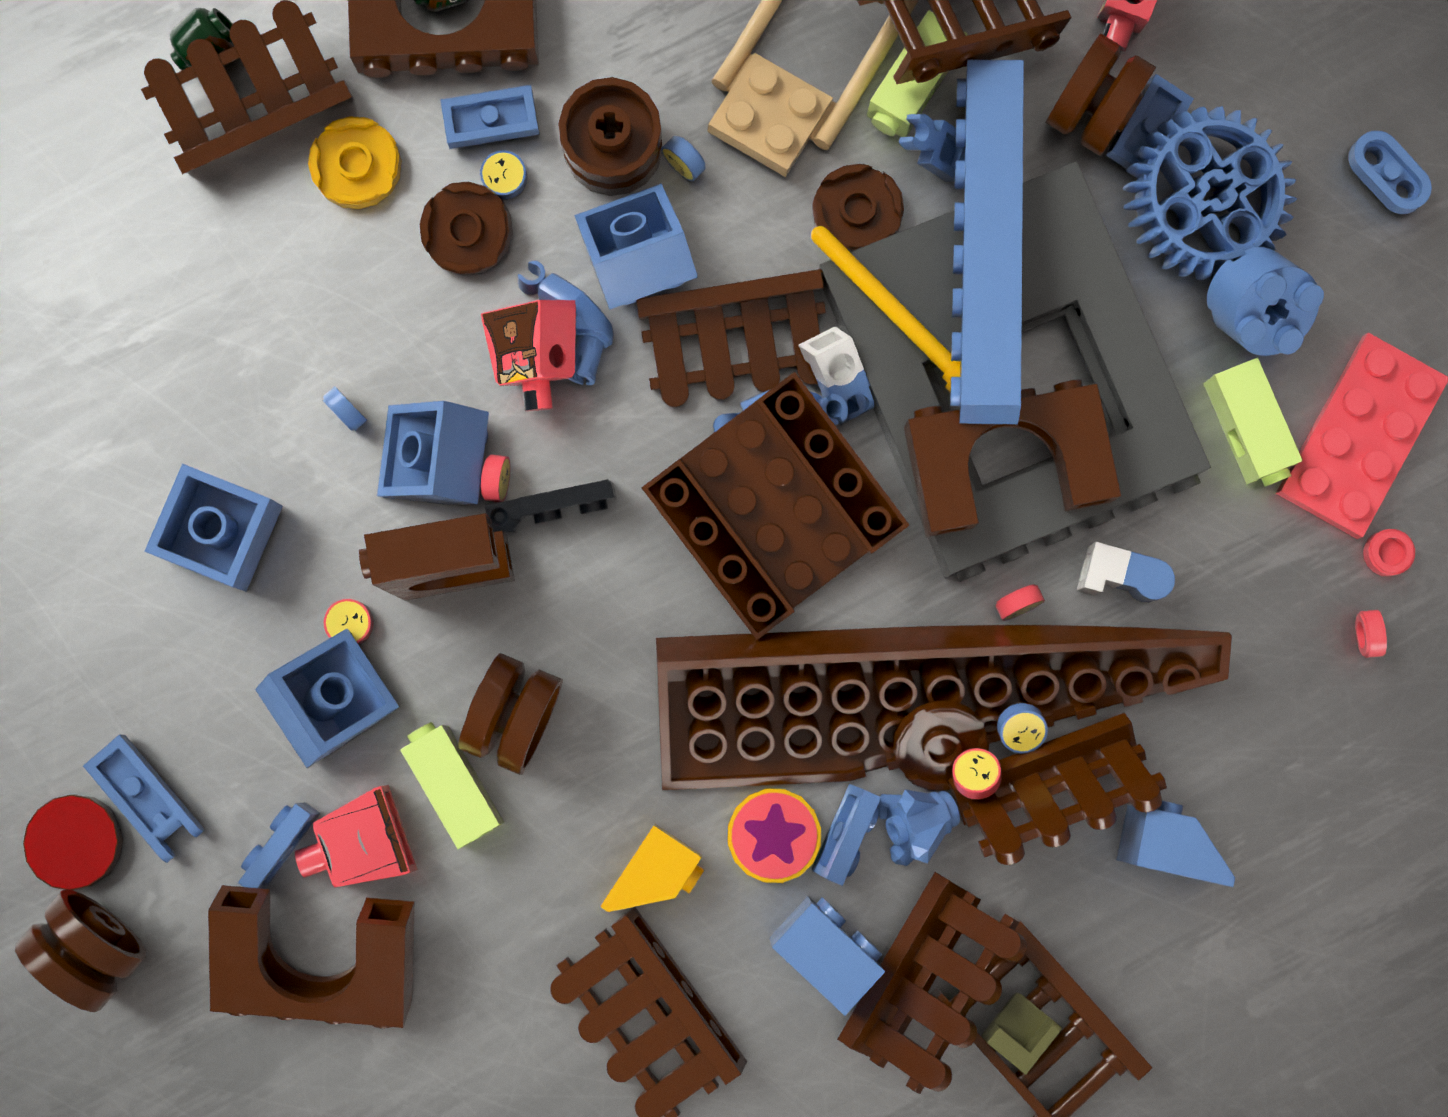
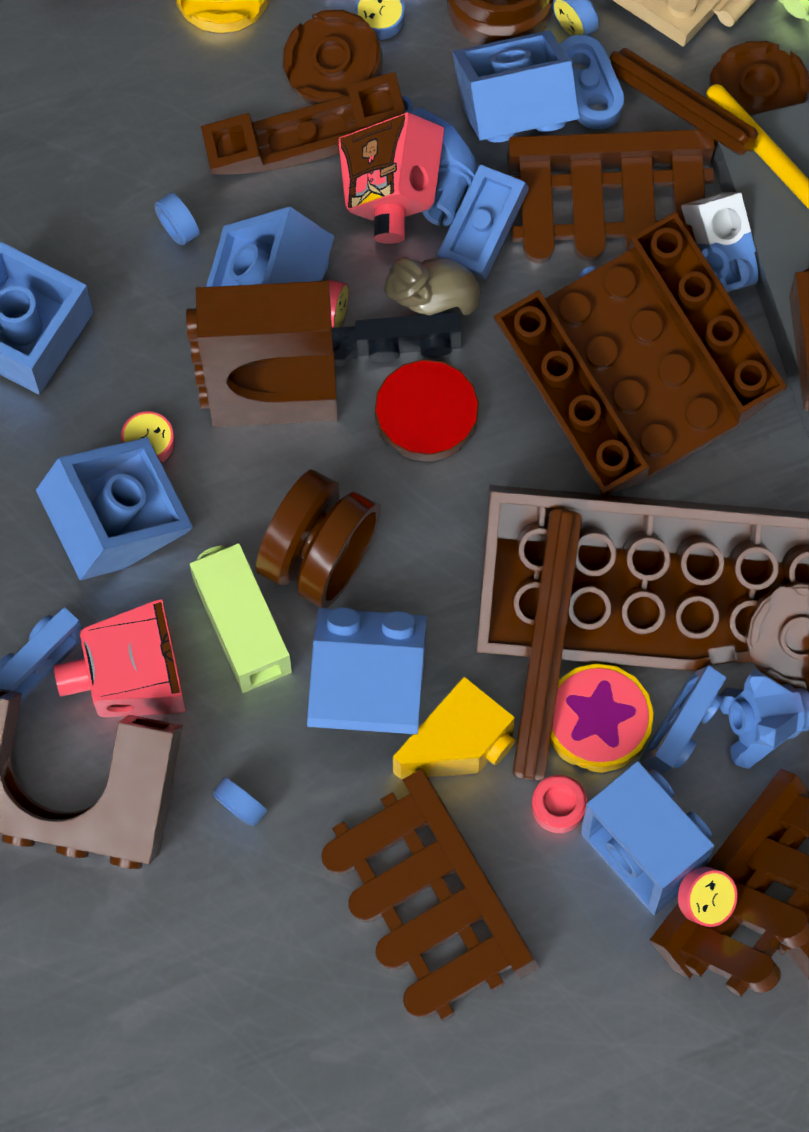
camera: 10 degrees right, 15 degrees down
none -> reddish brown slope [201,72,406,174]
none -> medium blue tile [213,777,268,827]
none -> medium blue slope [307,607,427,734]
none -> red tile [375,359,479,462]
none -> dark tan hair [383,257,481,316]
none -> medium blue plate [436,164,529,280]
none -> reddish brown axle [513,509,582,781]
none -> coral tile [531,775,587,833]
none -> medium blue plate [560,35,624,130]
none -> reddish brown axle [609,48,758,155]
none -> tile [678,867,737,927]

